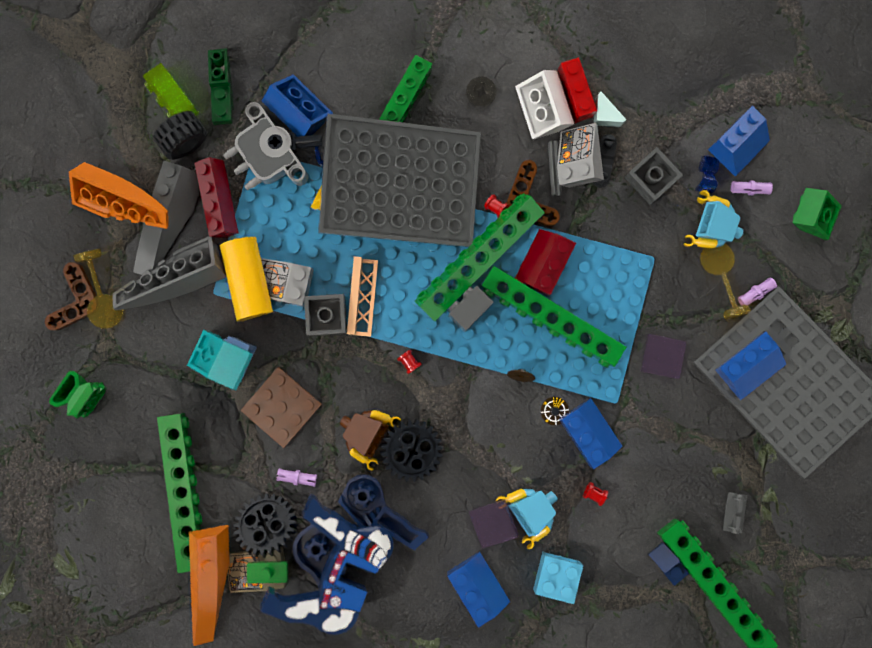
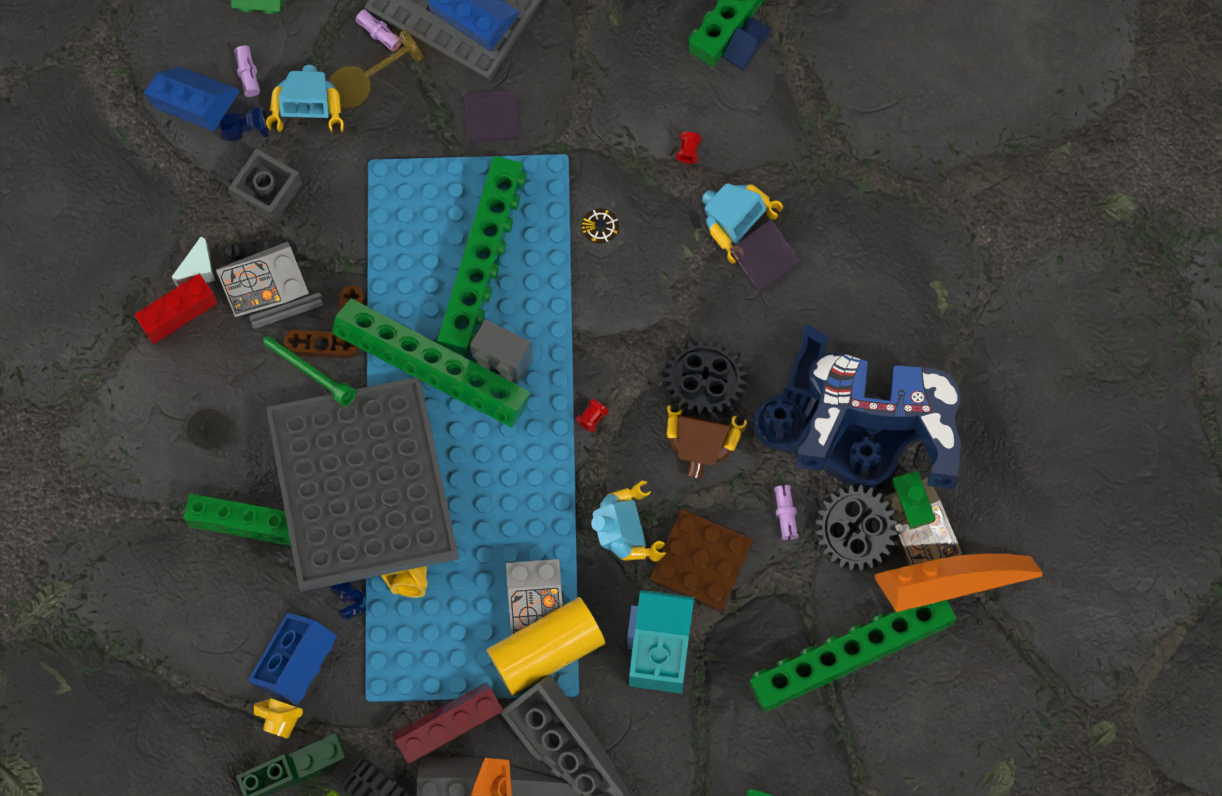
camera: 100 degrees left, 15 degrees down
piece [223,102,323,190] -> none
dark grey brick [304,294,347,337] -> none
light nougat fence [347,257,378,337] -> none
blue slope [447,551,510,627] -> none
red bush [484,194,509,218] -> none
dark brown piece [507,369,535,382] -> none
white slope [515,70,574,139] -> none
dark red slope [515,229,576,297] -> none
medium azure piece [533,552,583,604] -> none
blue slope [559,398,623,469] -> none
none -> yellow piece [253,698,303,739]
none -> green piece [263,336,356,406]
none -> medium azure torso [592,481,666,561]

